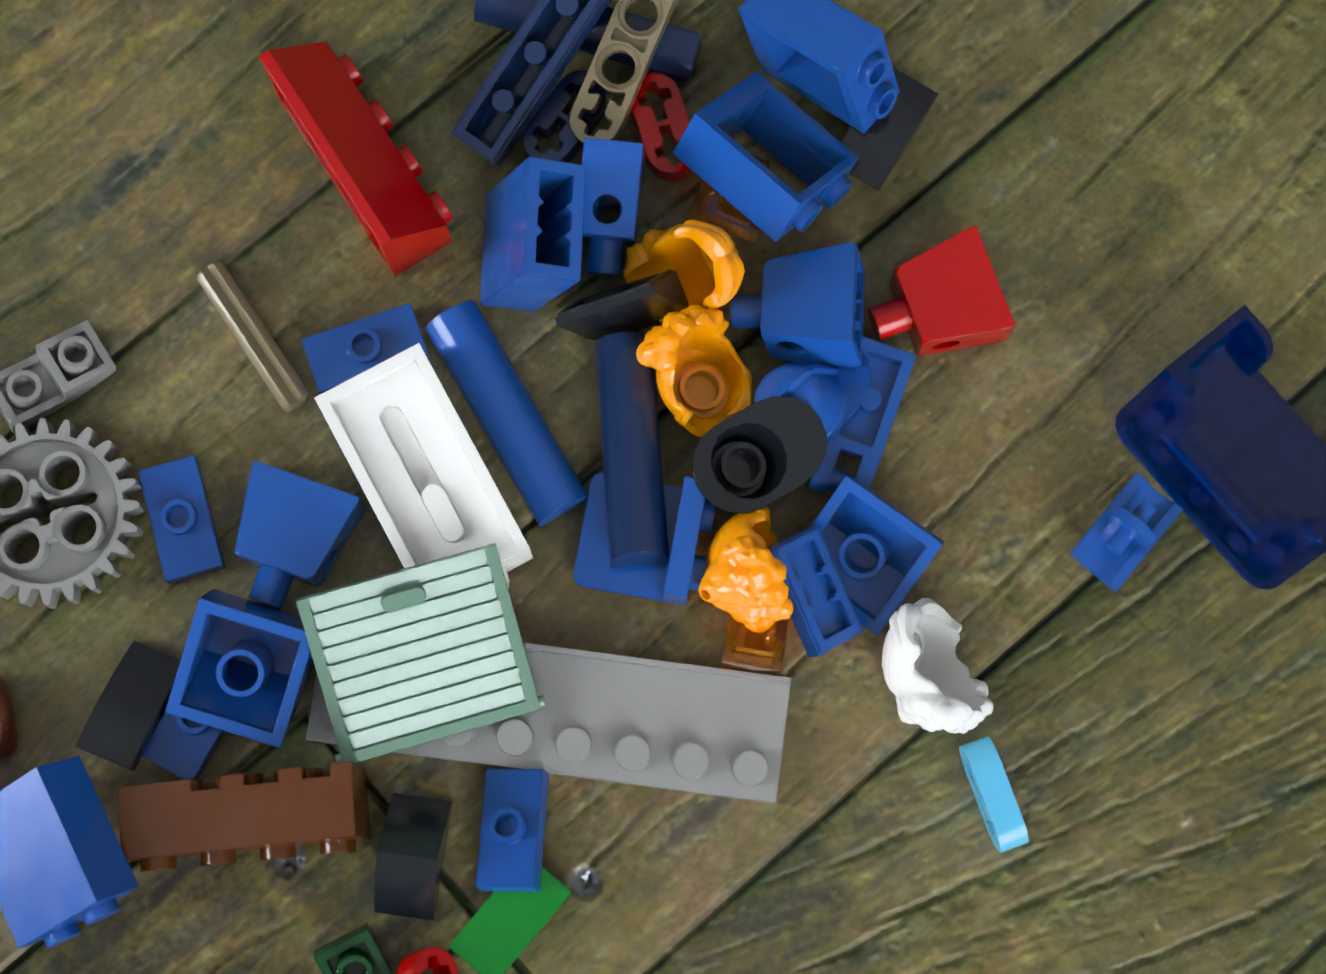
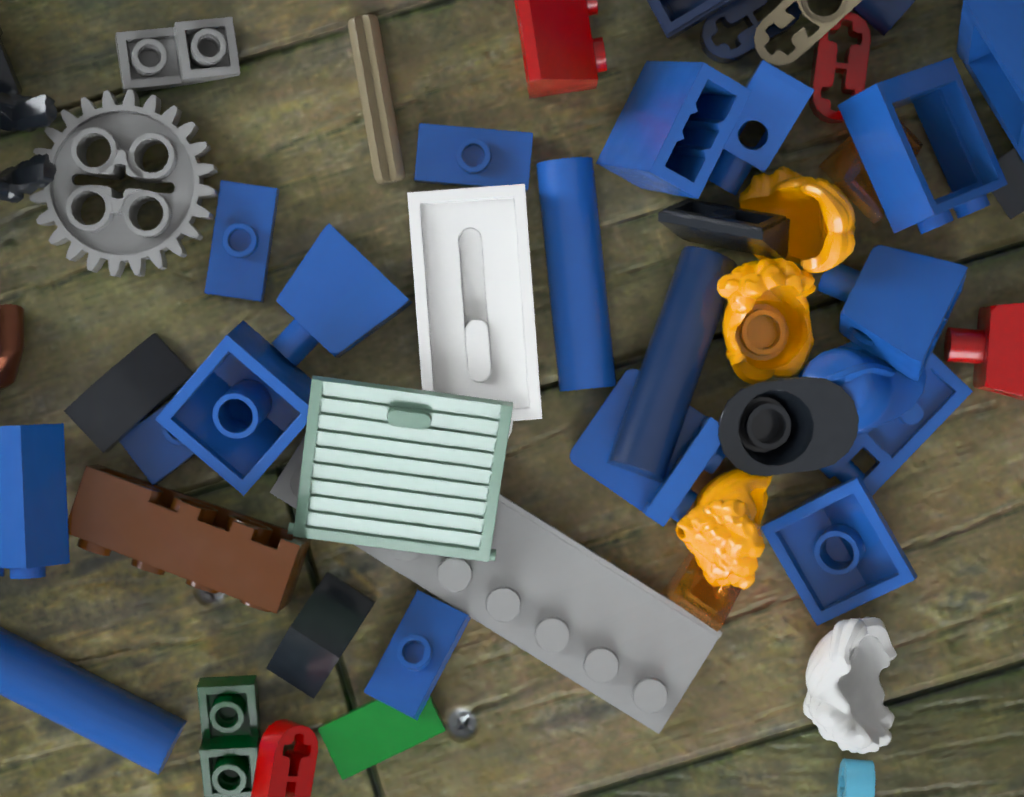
camera: 25 degrees right, 10 degrees up
blue plate [766,524,864,657] -> none

